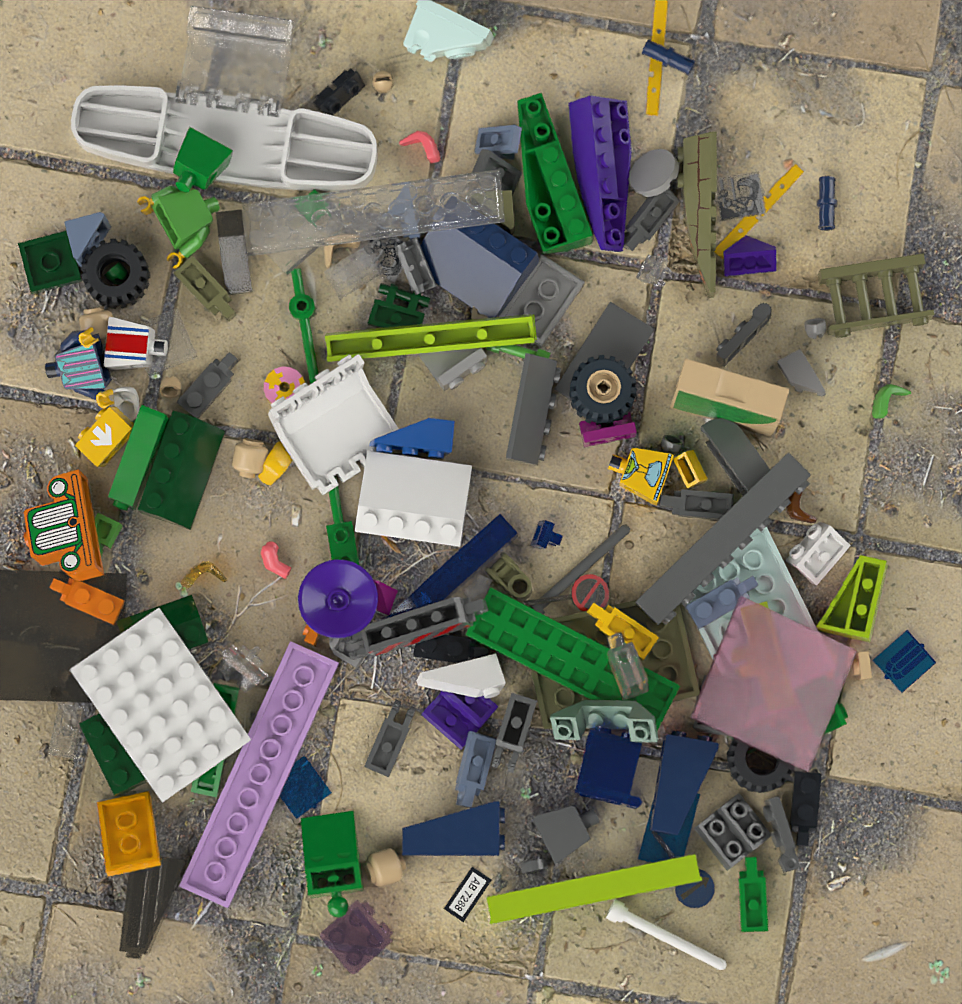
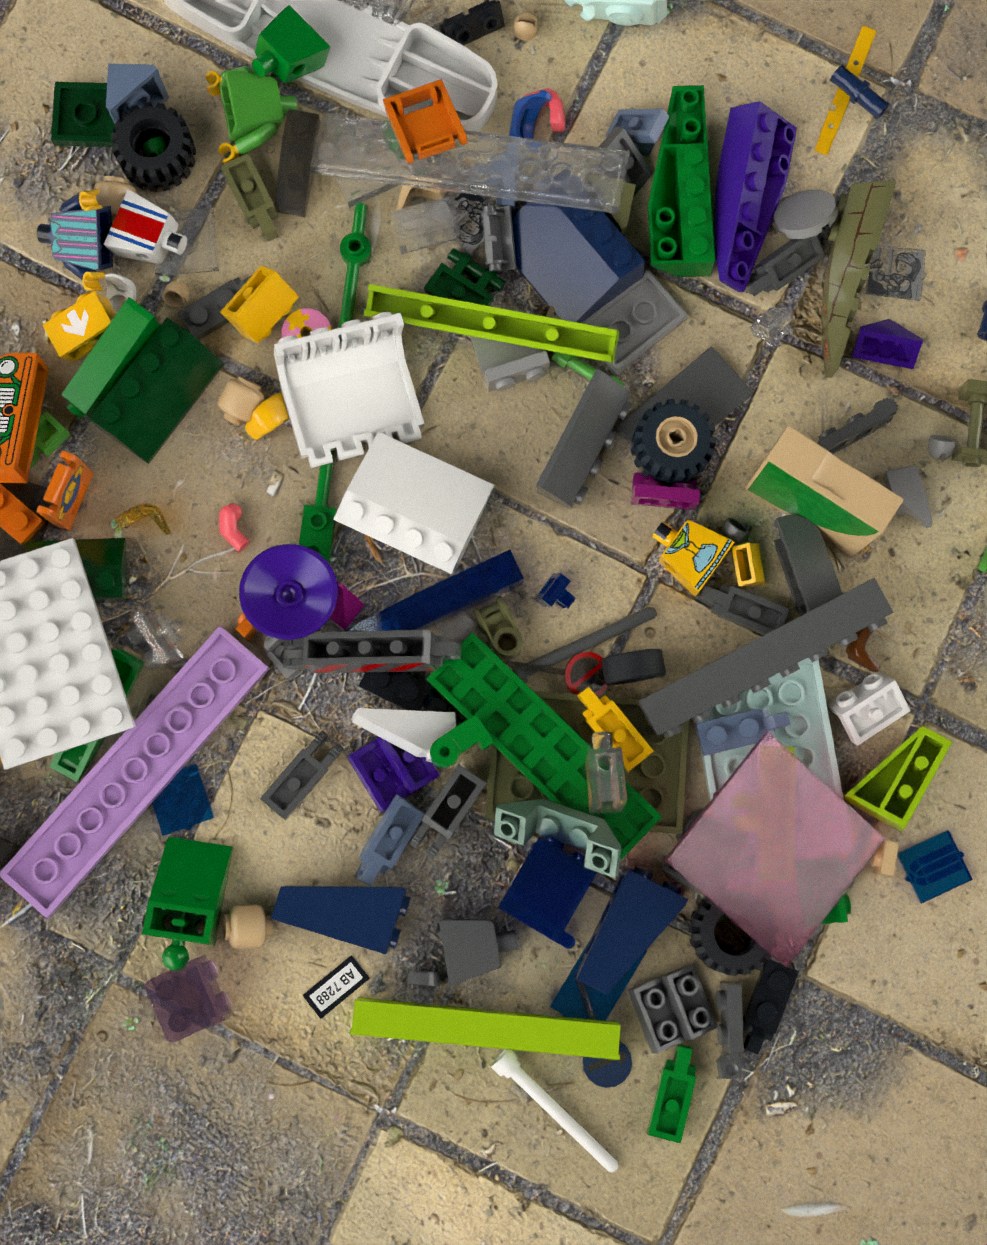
camera: 10 degrees right, 0 degrees up
blue slope [369,418,455,459] -> none
yellow piece [714,164,804,259] -> none
none -> orange container [36,450,94,531]
none -> yellow brick [220,265,299,344]
none -> orange container [383,79,468,164]
none -> green leg [430,714,494,769]
none -> blue helmet [508,90,552,154]
none -> black tyre [601,649,666,685]

